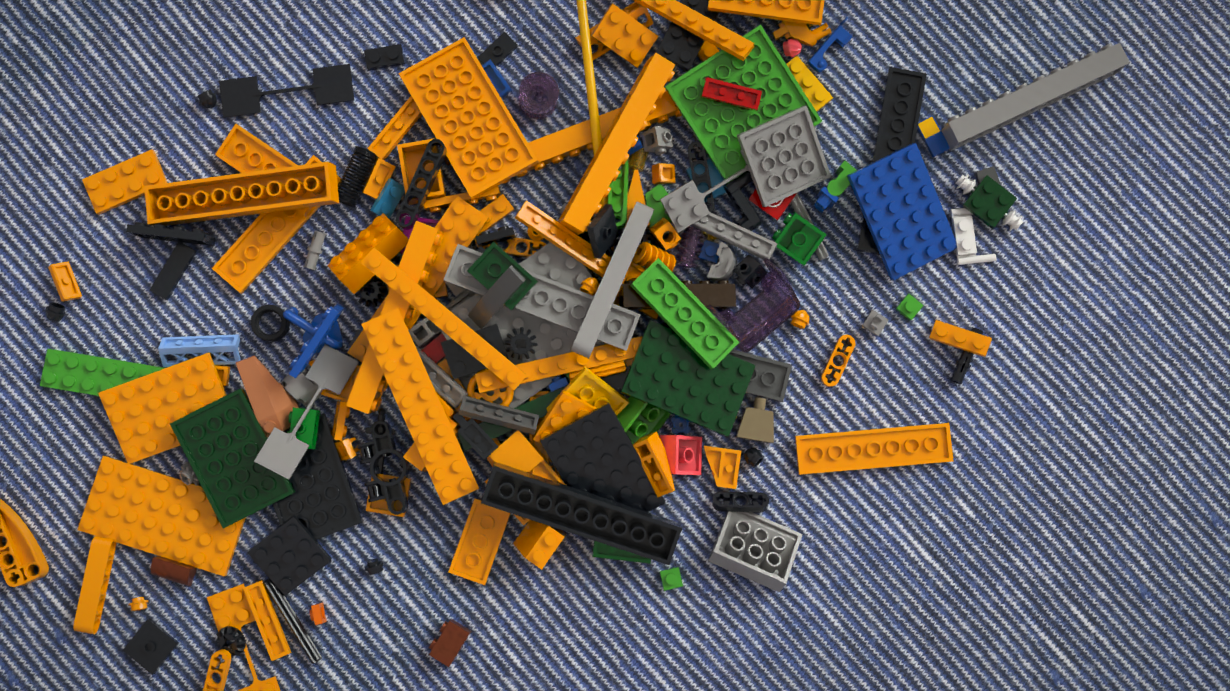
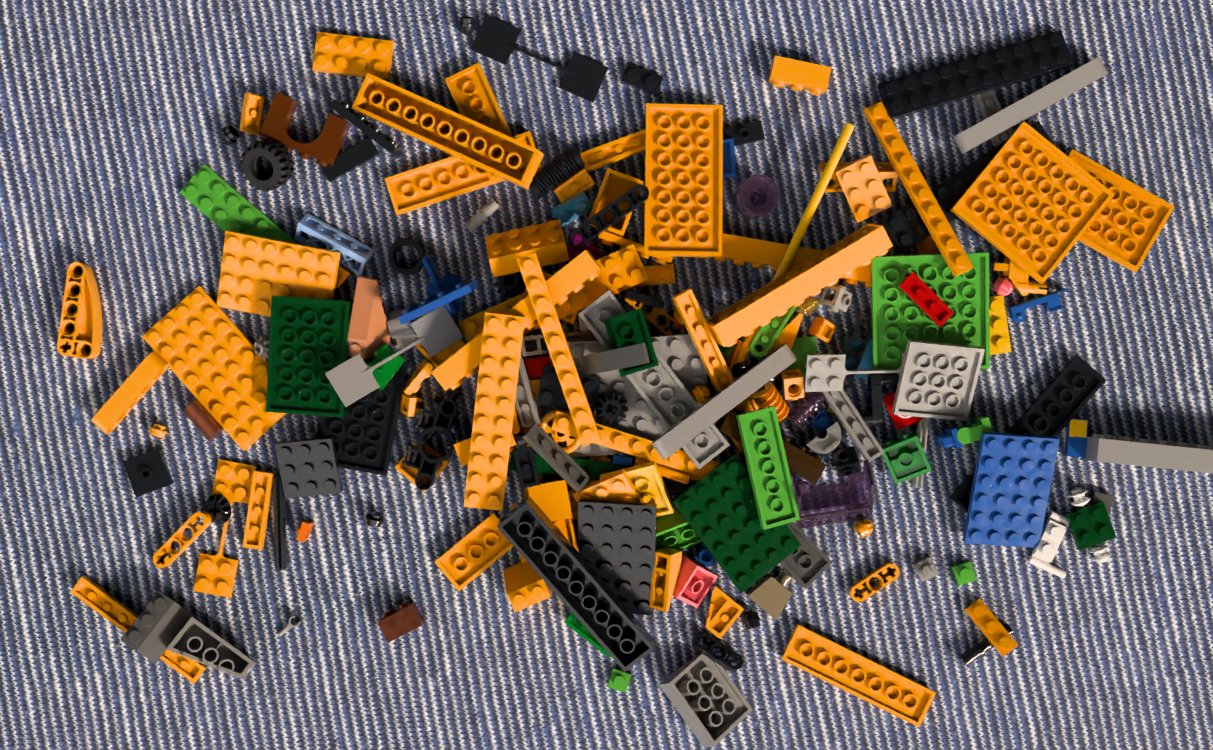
camera: 30 degrees right, 5 degrees up
black plate [587,204,619,259] -> none
none -> black tyre [239,139,295,191]
none -> reddish brown arch [258,92,351,168]

